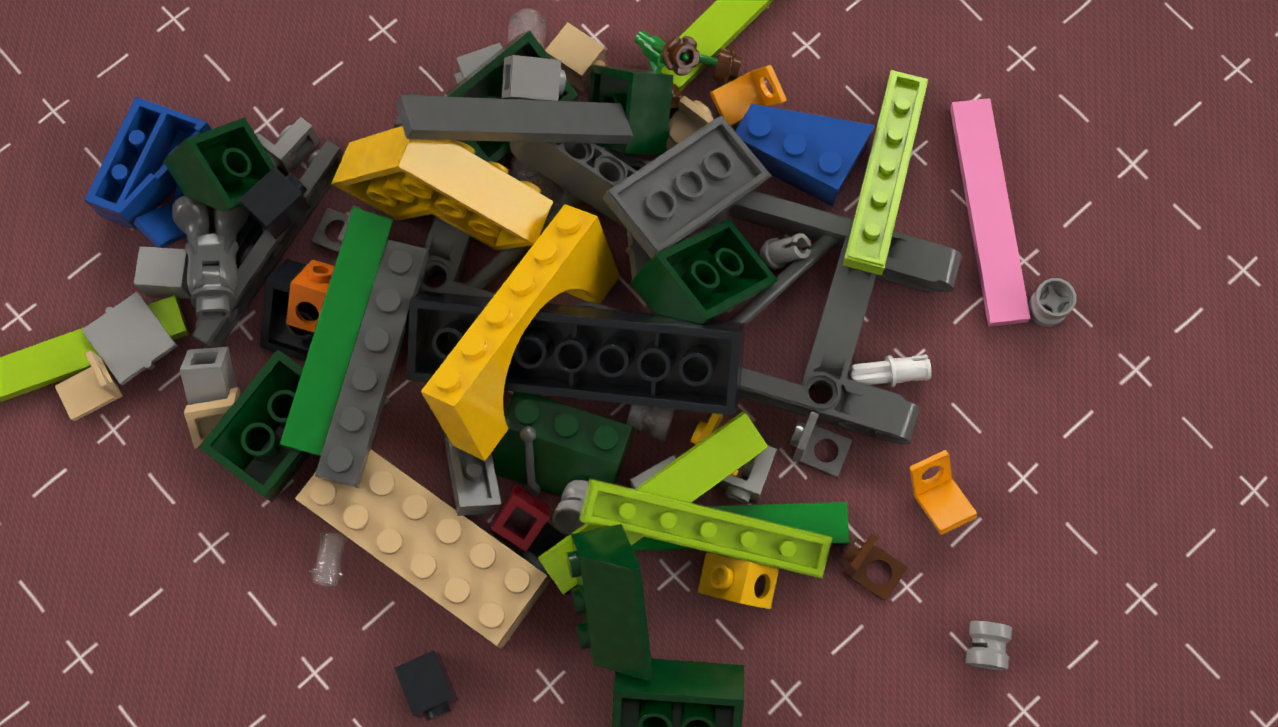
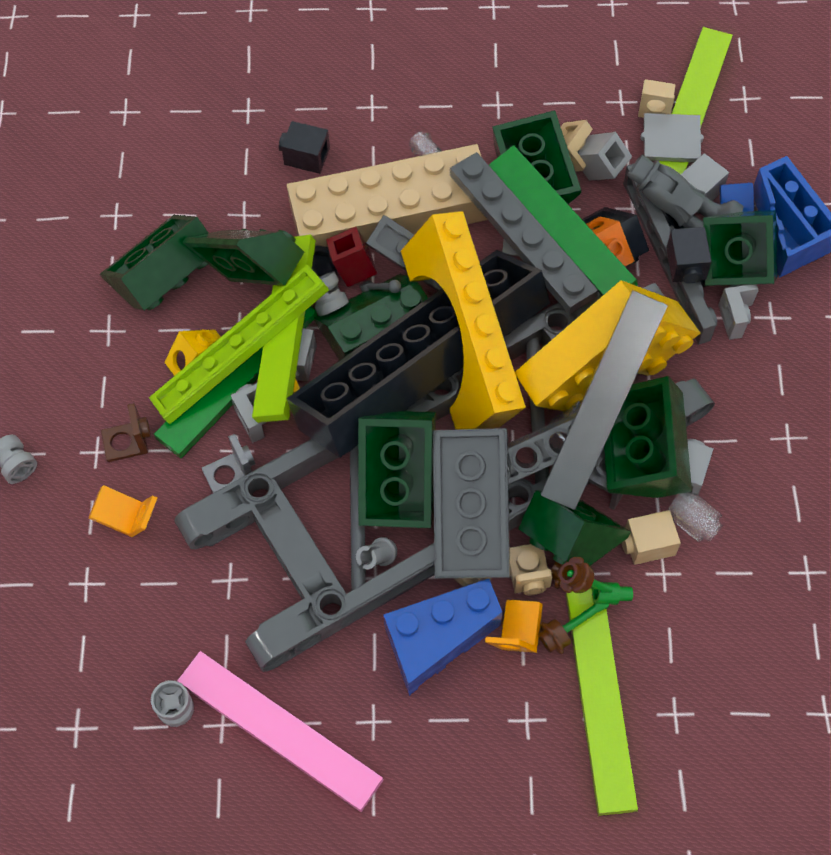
camera: 130 degrees right, 10 degrees down
light grey brick [502,55,566,101] -> none
lime tile [842,70,928,275] -> none
white axle [848,354,932,388] -> none

